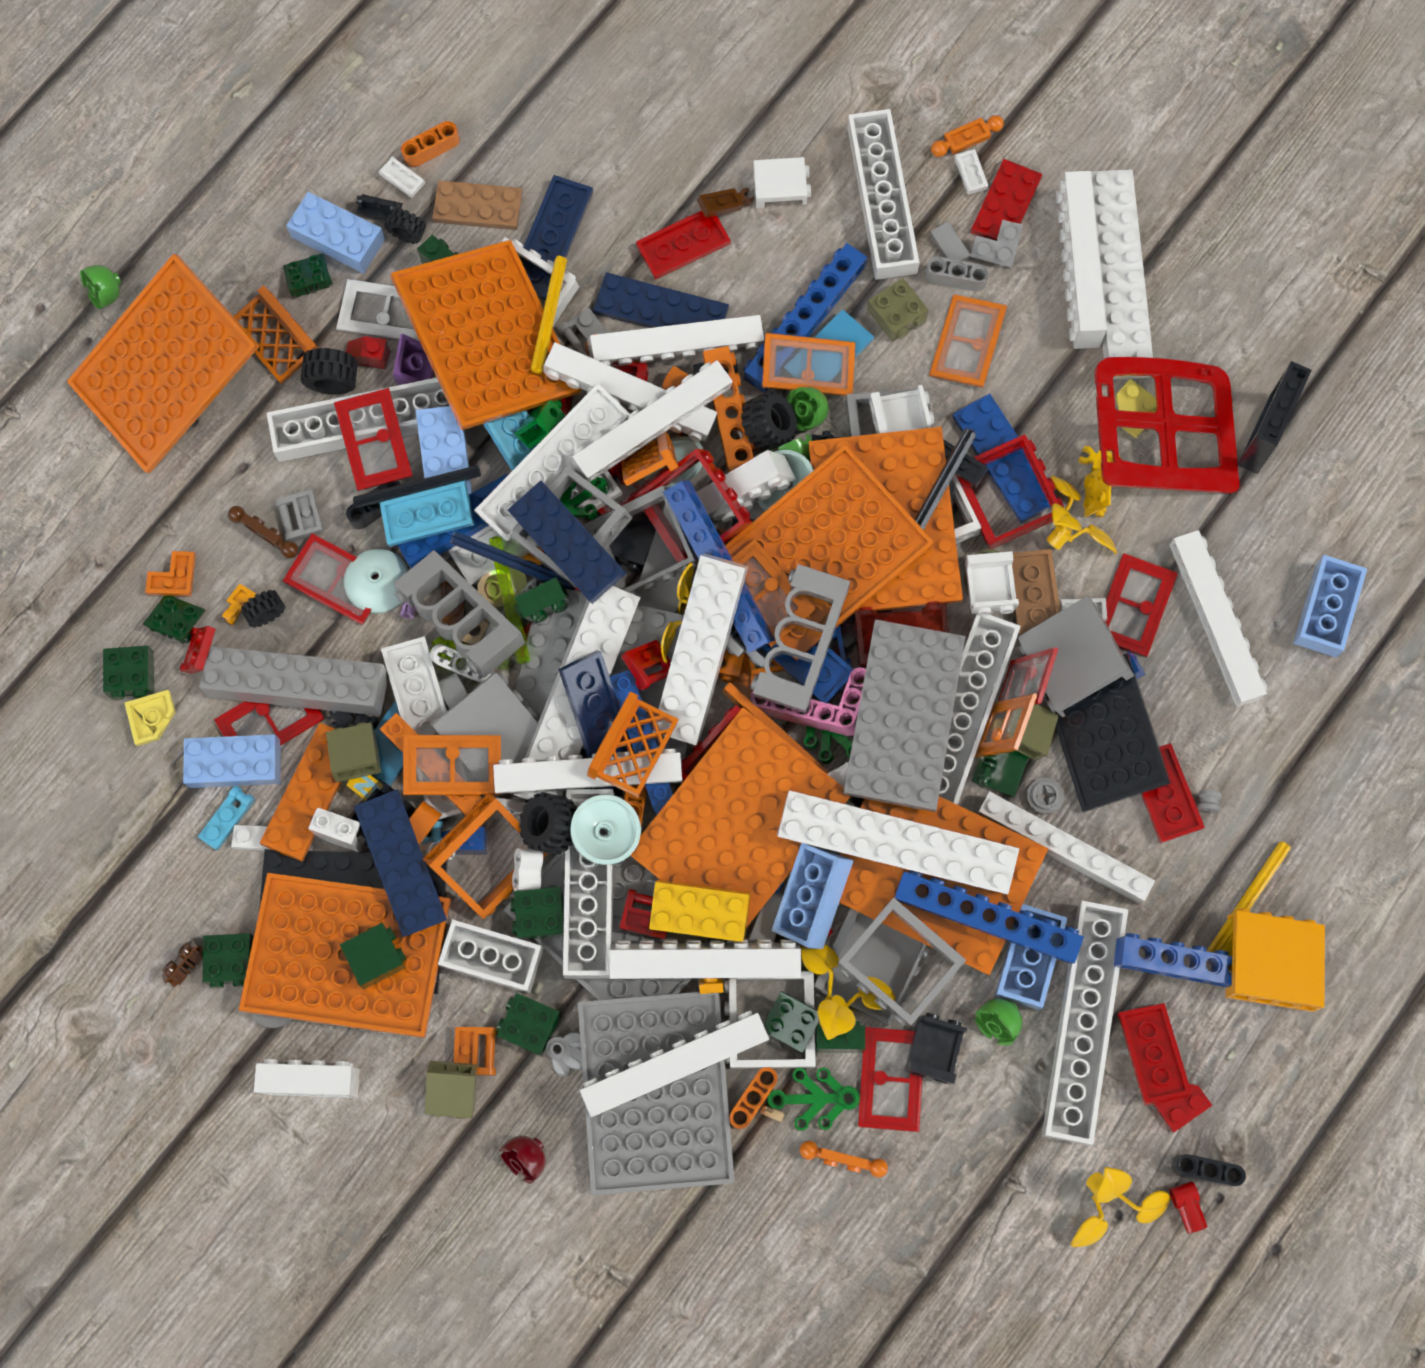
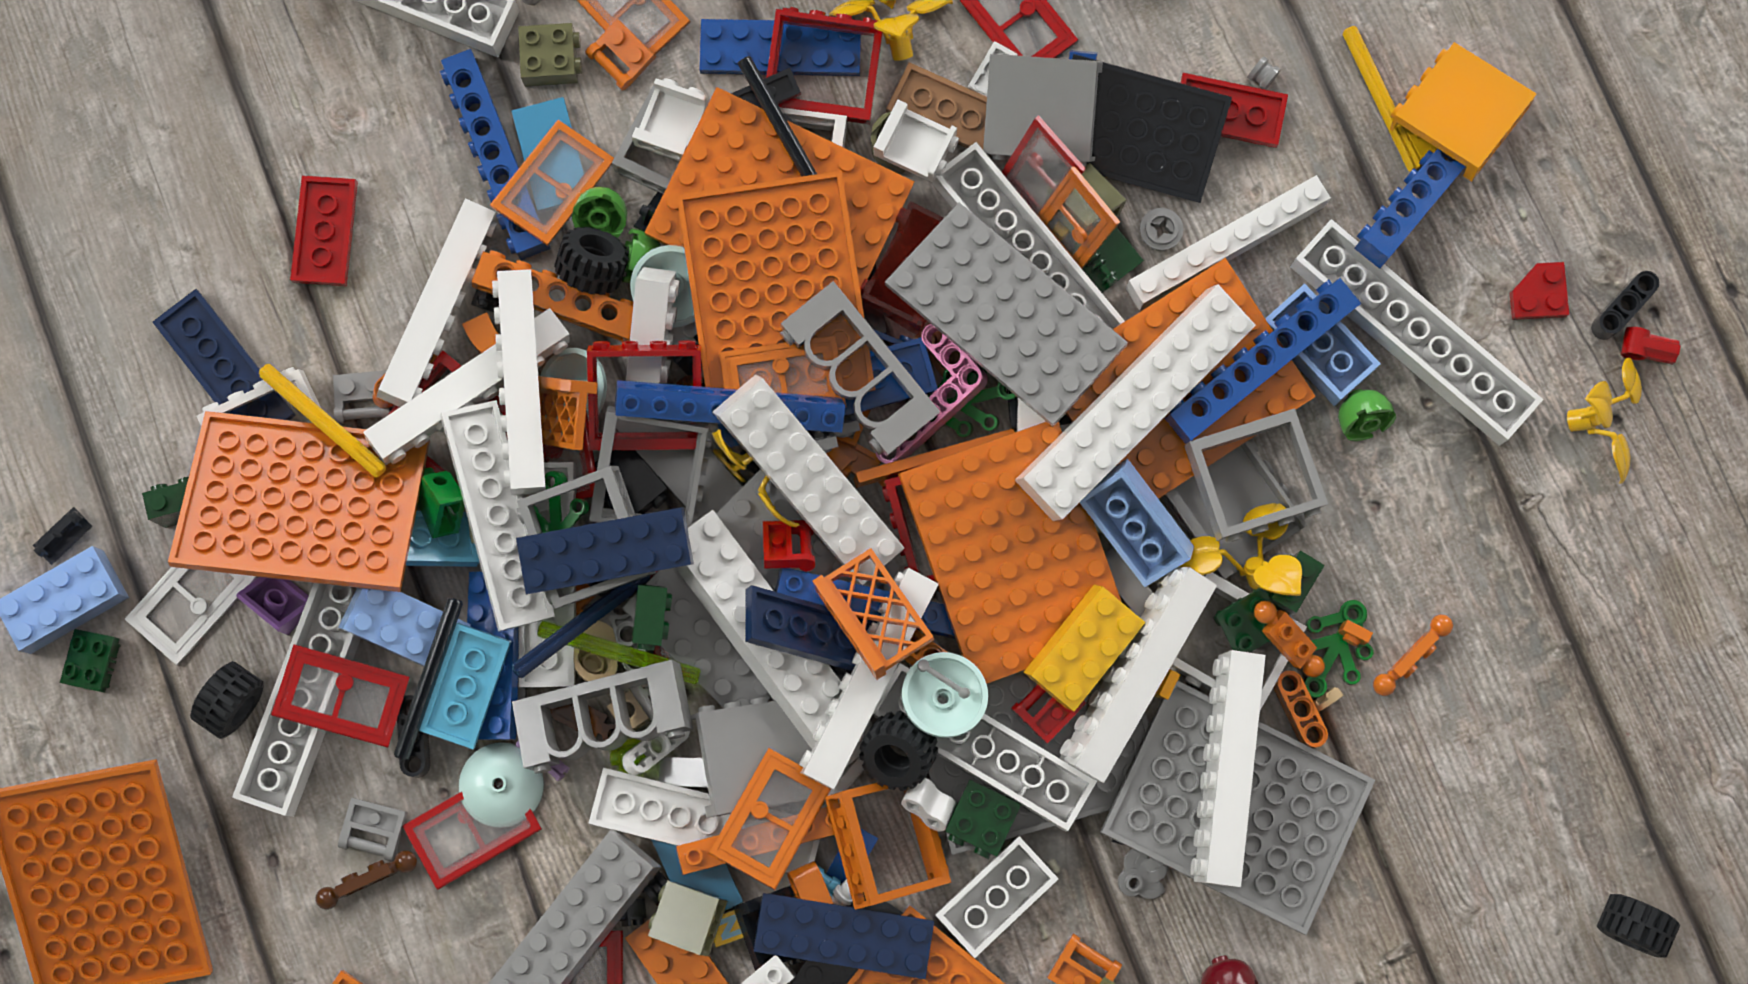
camera: 60 degrees left, 5 degrees up
light orange plate [222,583,256,625] -> none
orange fence [233,285,319,384] -> none
black tyre [241,590,286,628] -> none
red slope [345,336,390,370] -> none
white plate [379,157,425,198] -> none
black tyre [384,208,426,244] -> none
orange beam [401,121,460,167] -> none
medium nougat plate [432,180,523,230] -> none
dark green brick [496,993,561,1057] -> none
dark blue plate [594,272,729,328] -> none
reddish brown plate [697,188,754,218] -> none
white panel [753,157,811,209] -> none
door [858,1027,923,1132] -> none
black panel [904,1013,968,1085] -> none
red plate [1118,1003,1192,1106] -> none
none -> orange plate [585,18,657,91]
none -> light grey hinge [917,659,970,699]
none -> orange plate [1254,601,1325,677]
none -> orange plate [1338,620,1373,647]

